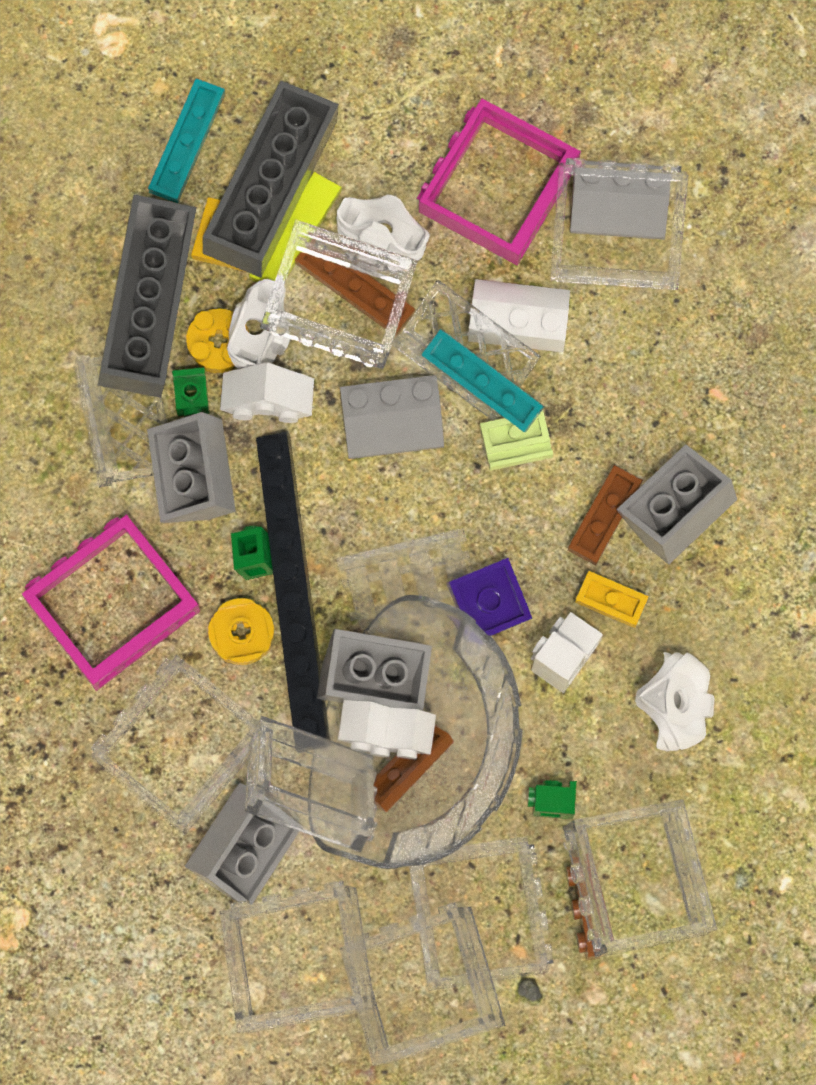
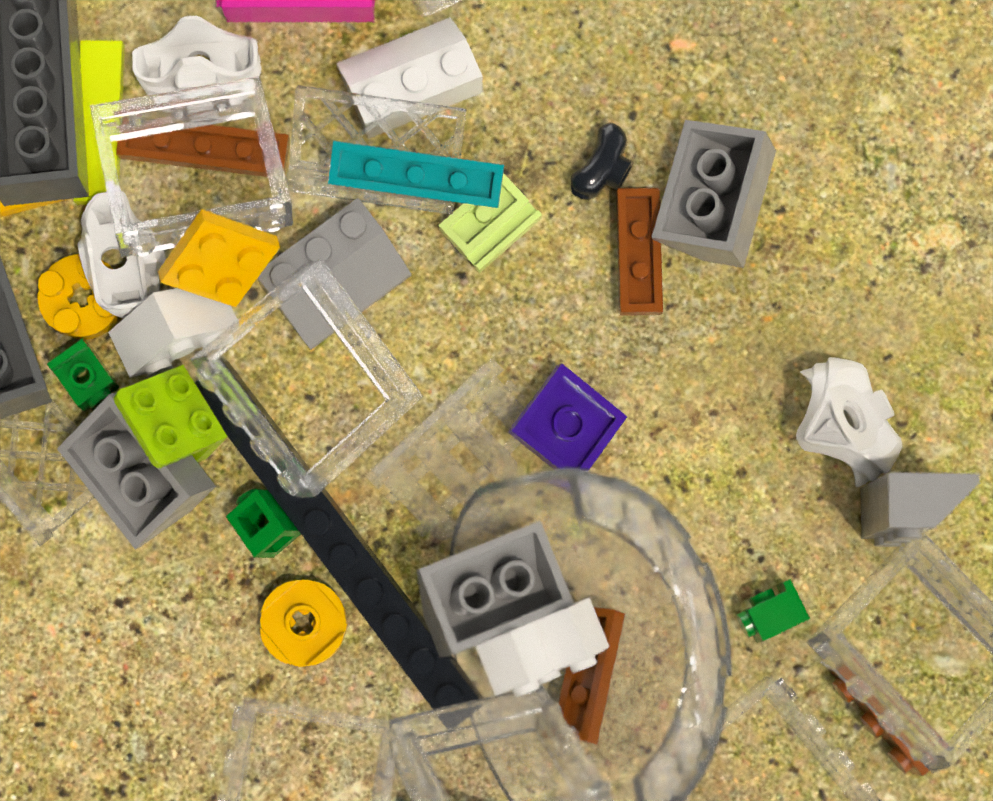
camera: 30 degrees left, 5 degrees up
dark pink window [22,515,200,691] -> none
white brick [531,612,603,693] -> none
yellow plate [575,571,649,628] -> none
none -> lime bracket [114,365,228,468]
none -> yellow plate [158,209,280,307]
none -> clear window [190,258,424,498]
none -> black piece [570,123,633,200]
none -> light grey slope [861,473,980,547]

